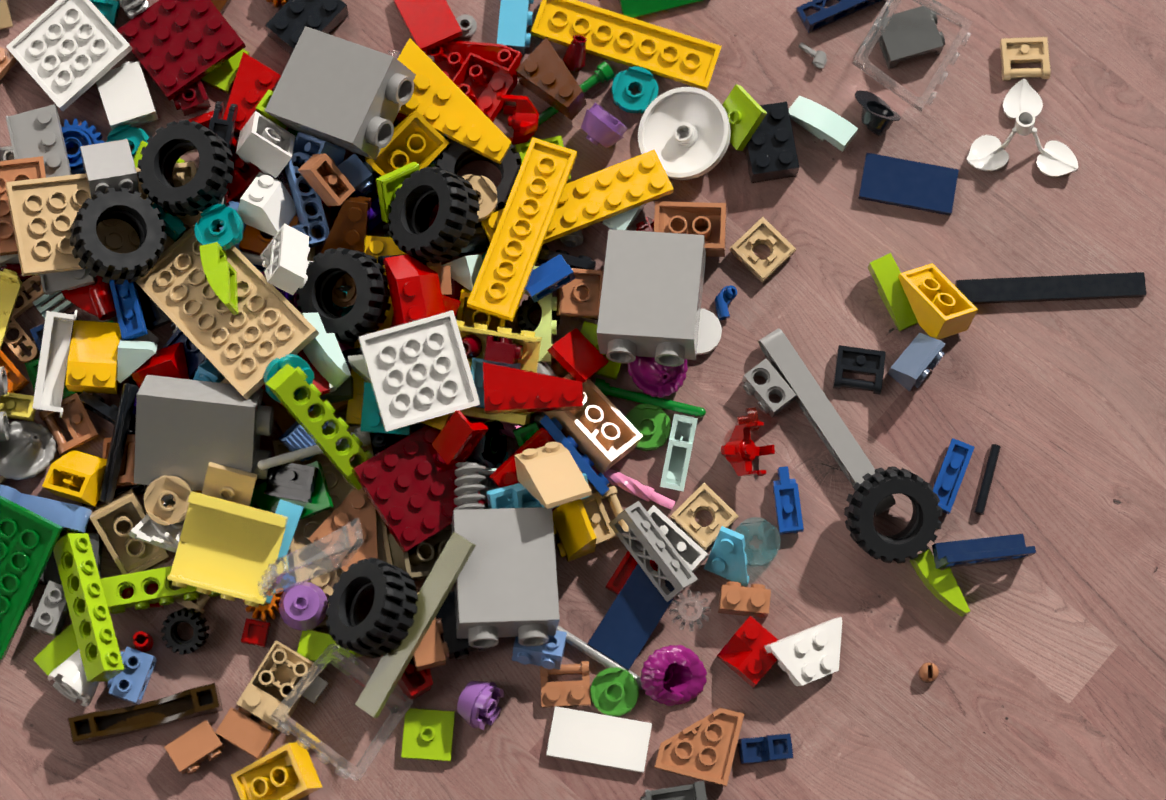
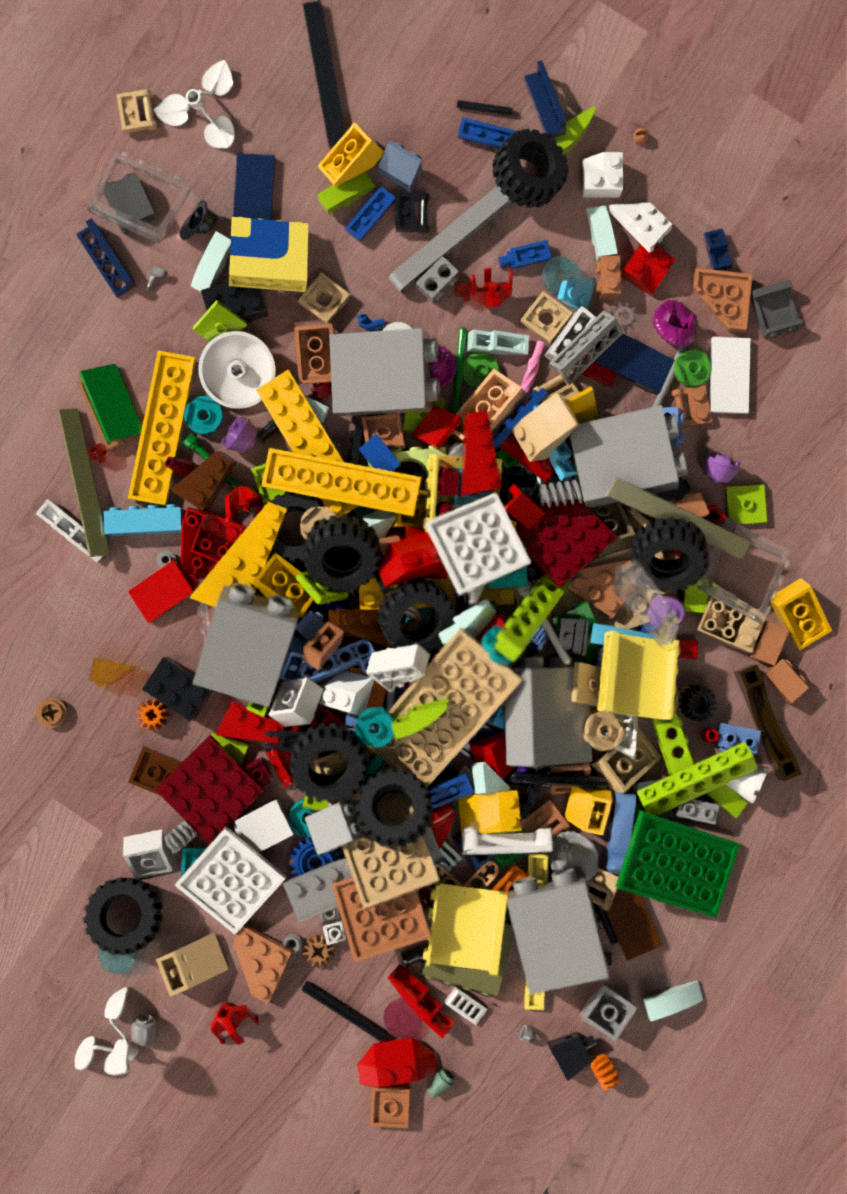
camera: 90 degrees left, 10 degrees up
none -> light yellow panel [229,217,308,292]
none -> black pin [256,419,279,443]
none -> blue plate [345,186,396,242]
none -> white slope [582,152,623,198]
none -> light aqua slope [587,205,618,261]

